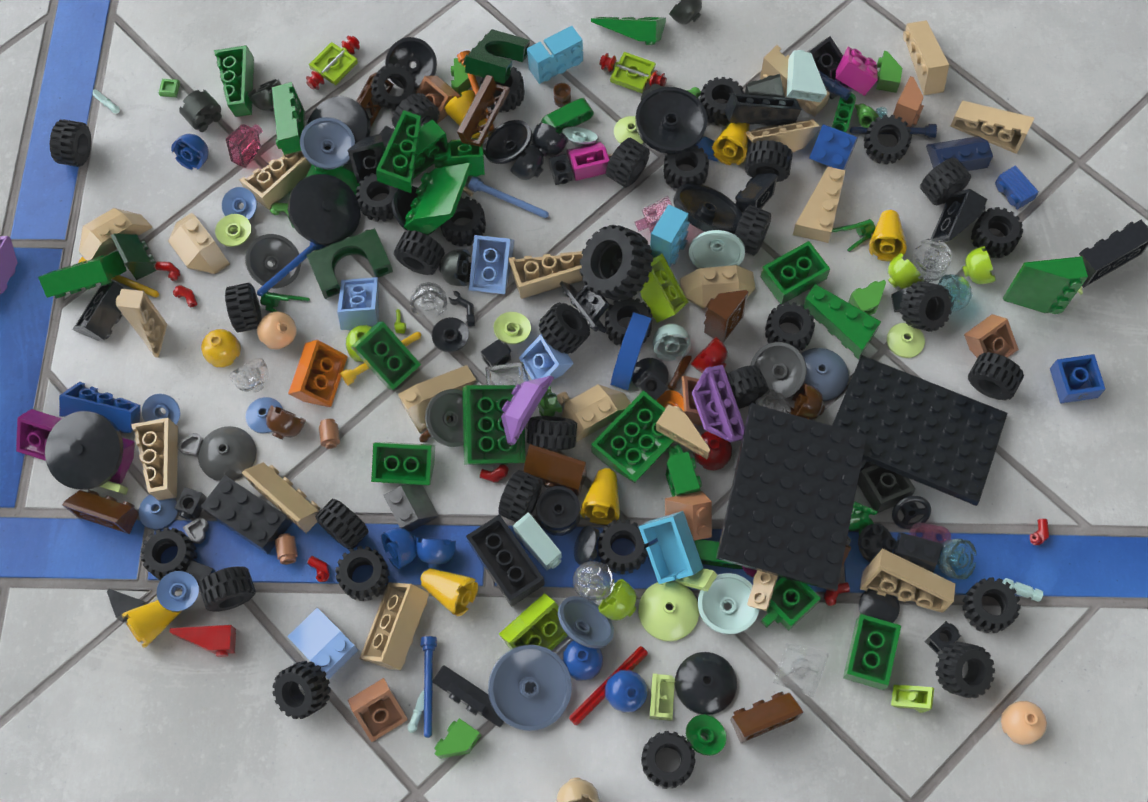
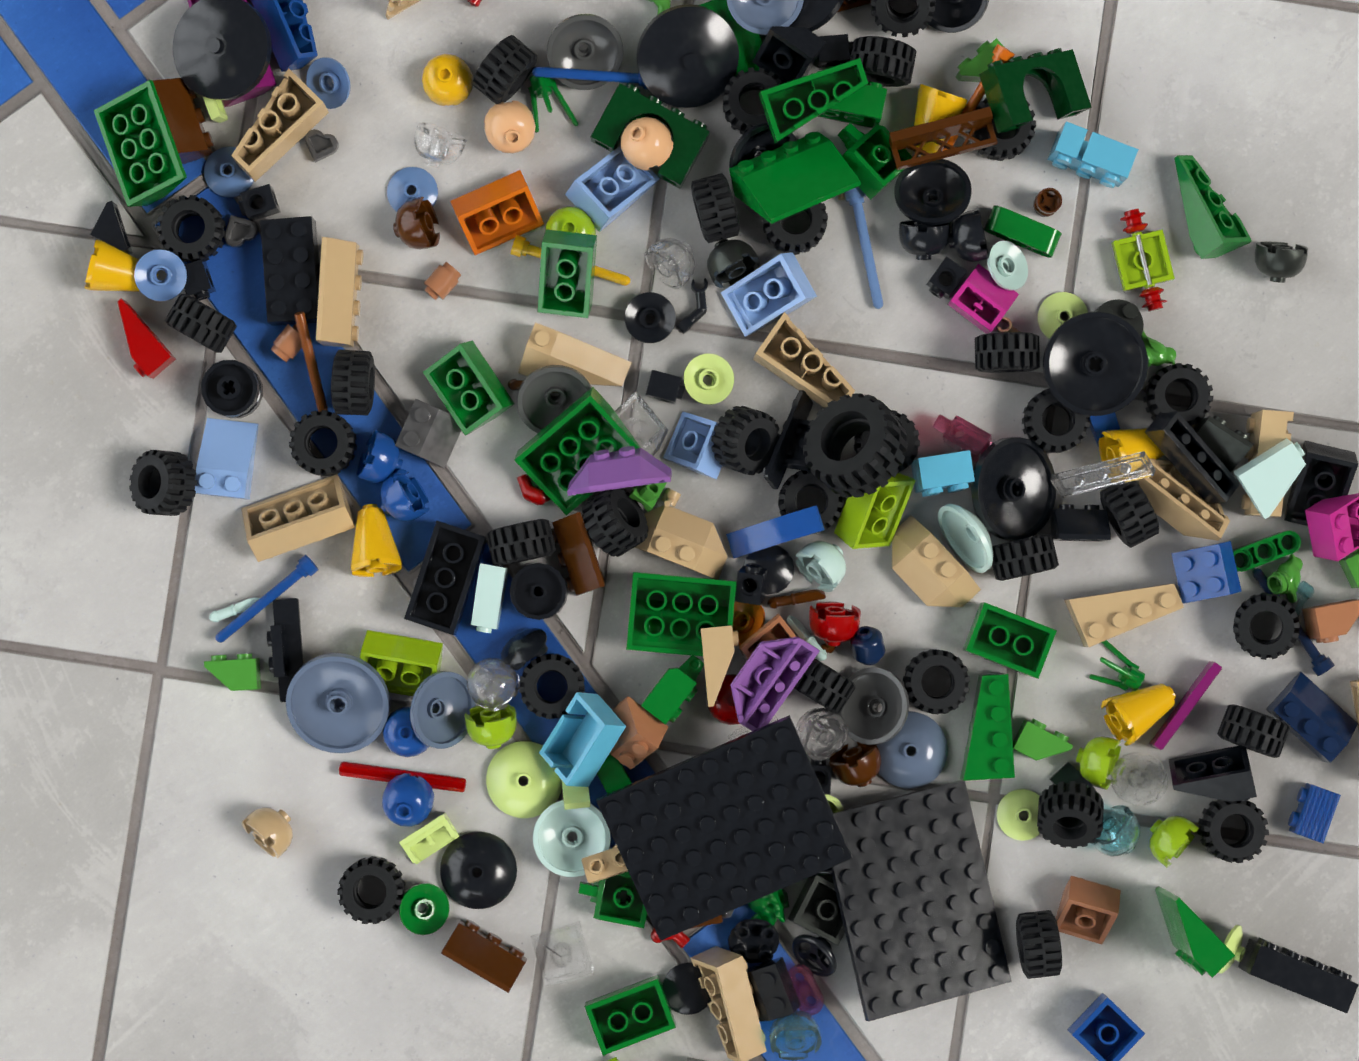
camera: 45 degrees right, 20 degrees up
dark grey dish [198,426,256,481] -> none
red arm [307,556,330,582] -> none
nougat slope [348,678,408,742] -> none
lime hand [394,309,406,334] -> none
nougat slope [416,76,461,124] -> none
yellow cone [580,468,620,525] -> none
reddish brown slope [704,290,749,343] -> none
dark blue pin [818,70,852,101] -> none
none -> green slope [94,80,187,207]
none -> black wheel [201,360,263,419]
none -> dark orange bar [294,312,328,412]
none -> light nougat cylinder [621,117,673,171]
none -> dark blue head [850,626,886,665]
none -> clear tile [1050,451,1156,499]
none -> magenta tile [1149,661,1222,750]

